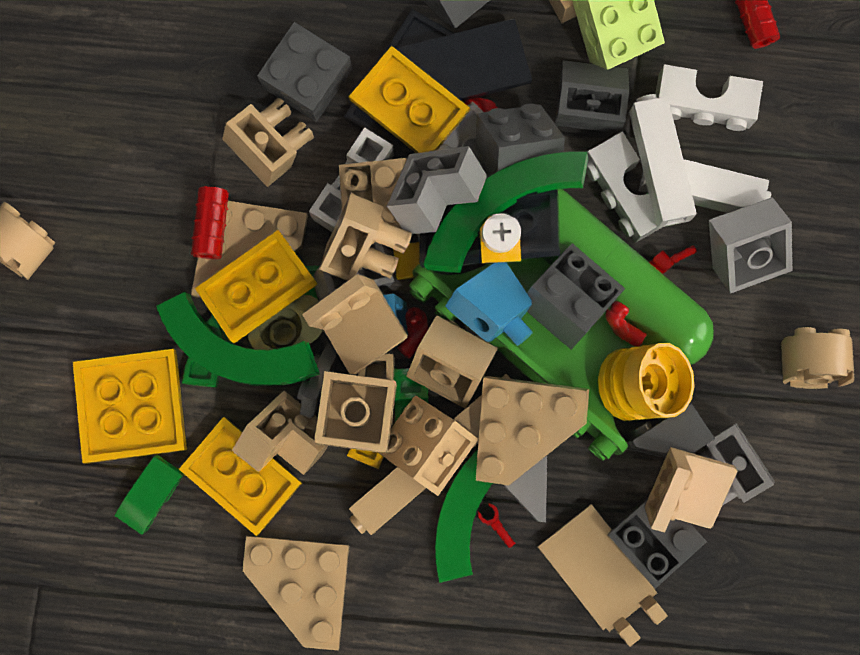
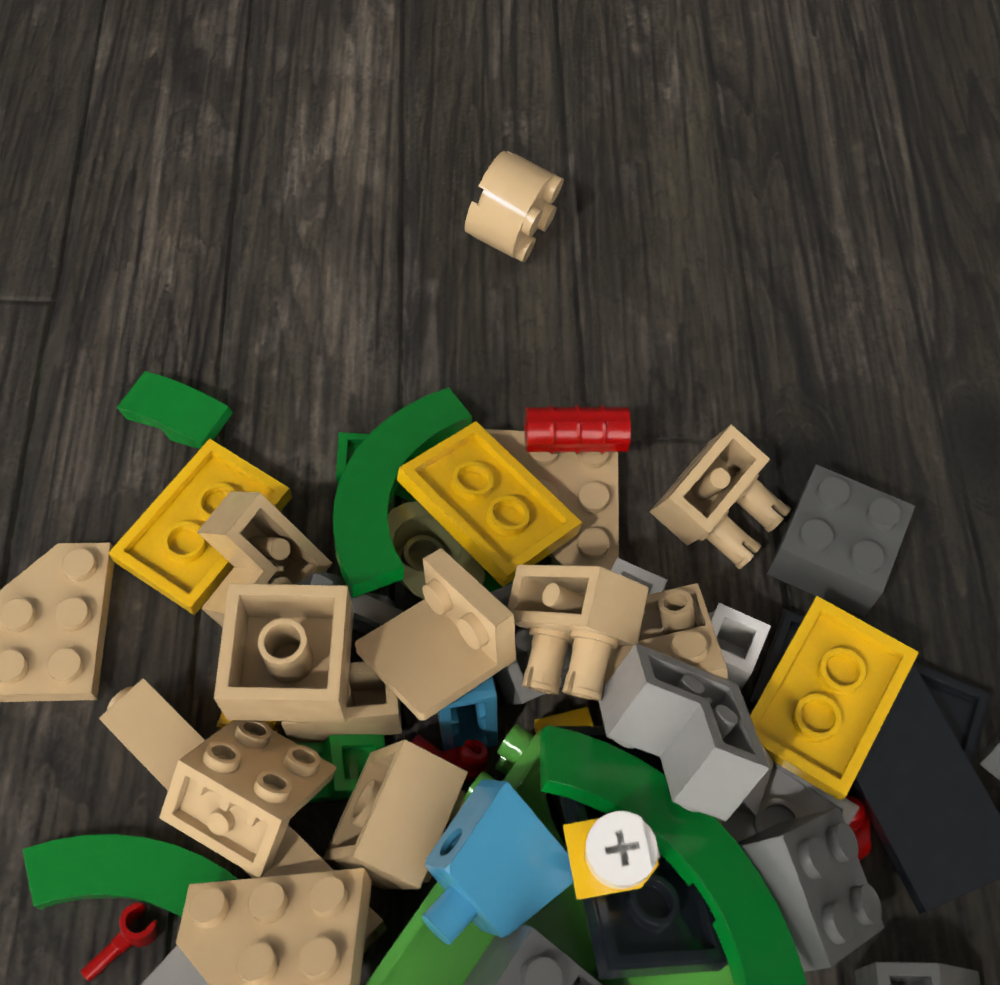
camera: 80 degrees right, 20 degrees down
yellow plate [73,349,187,463] -> none

